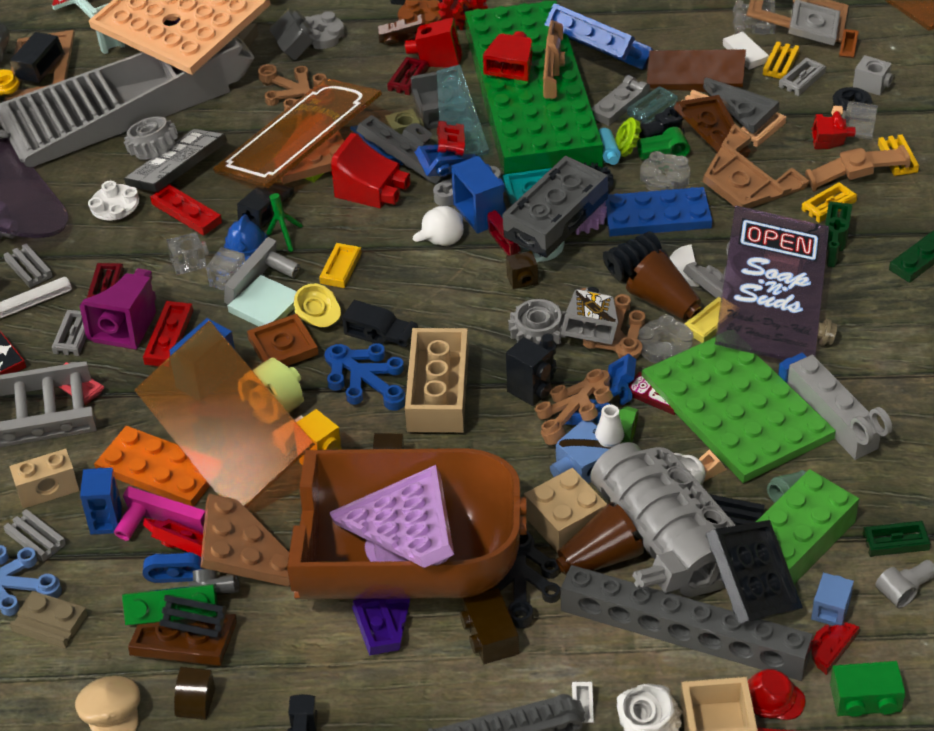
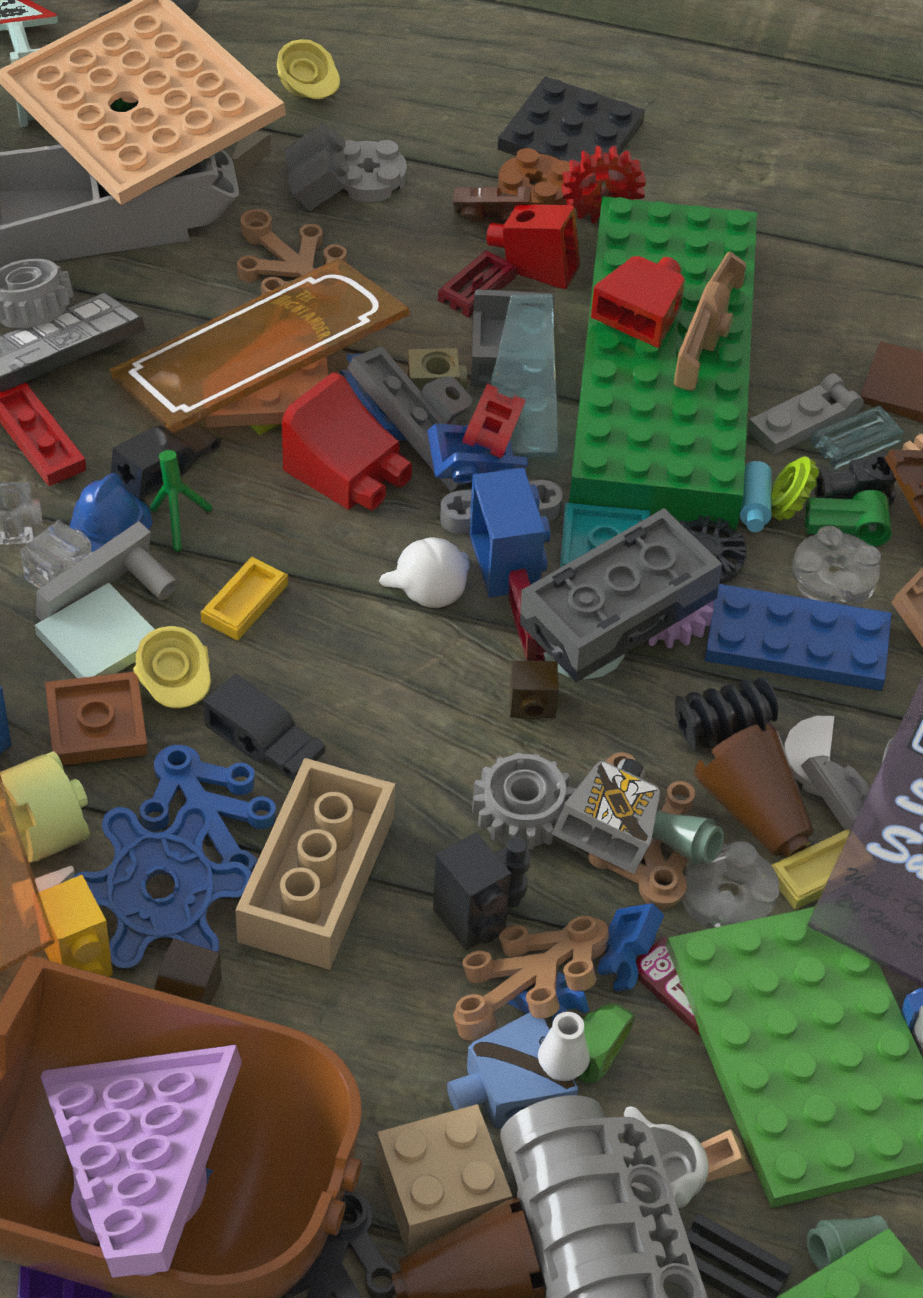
camera: 10 degrees right, 5 degrees up
fence [544,3,653,70] -> none
none -> blue plate [71,802,252,969]
none -> sand green cone [652,810,724,864]

